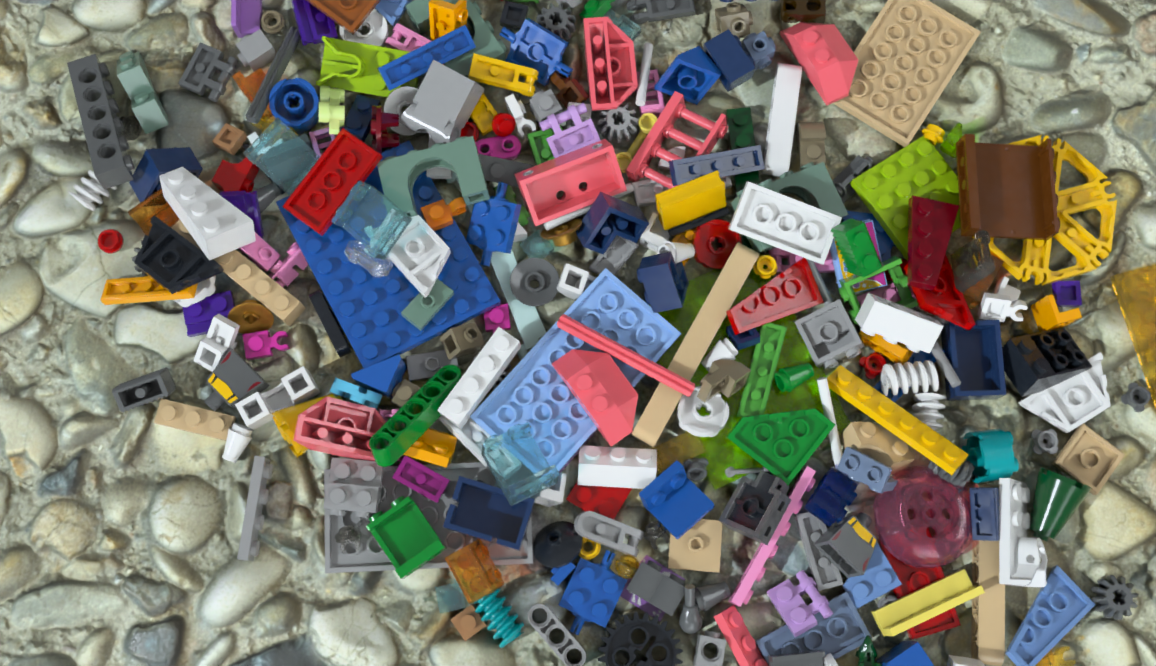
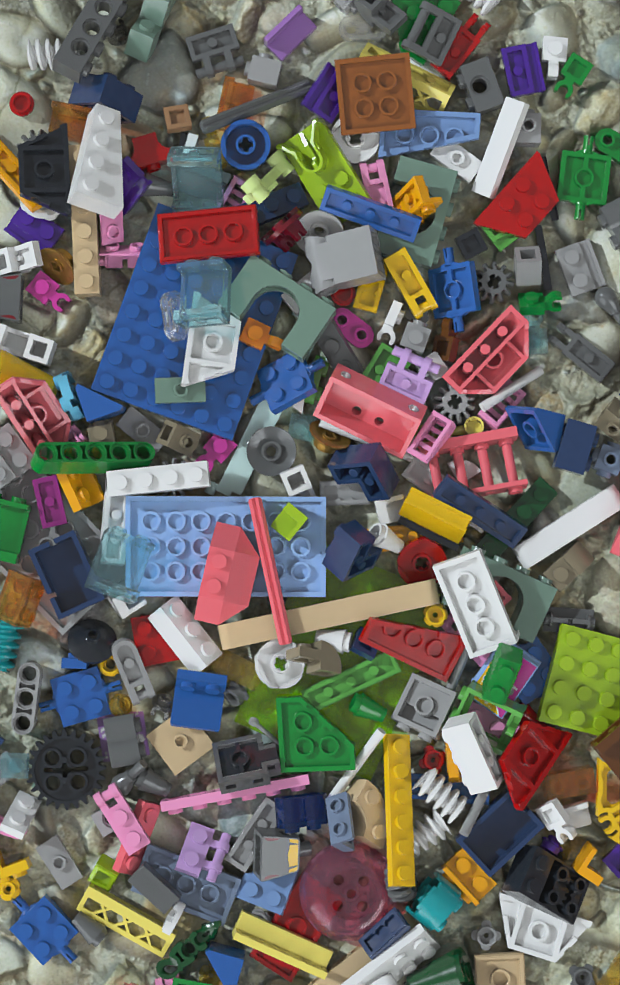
camera: 50 degrees right, 10 degrees up
dark tan plate [260,10,285,34] -> none
black beam [308,289,352,358] -> none
red plate [492,113,516,137] -> none
dark red wing [907,195,960,291] -> none
clear smoke plate [950,230,996,293] -> none
none -> bright pink plate [93,782,151,856]
none -> lime panel [271,502,308,541]
none -> bright pink slope [406,410,456,465]
none -> light orange bracket [441,847,497,906]
none -> dark purple plate [539,835,563,857]

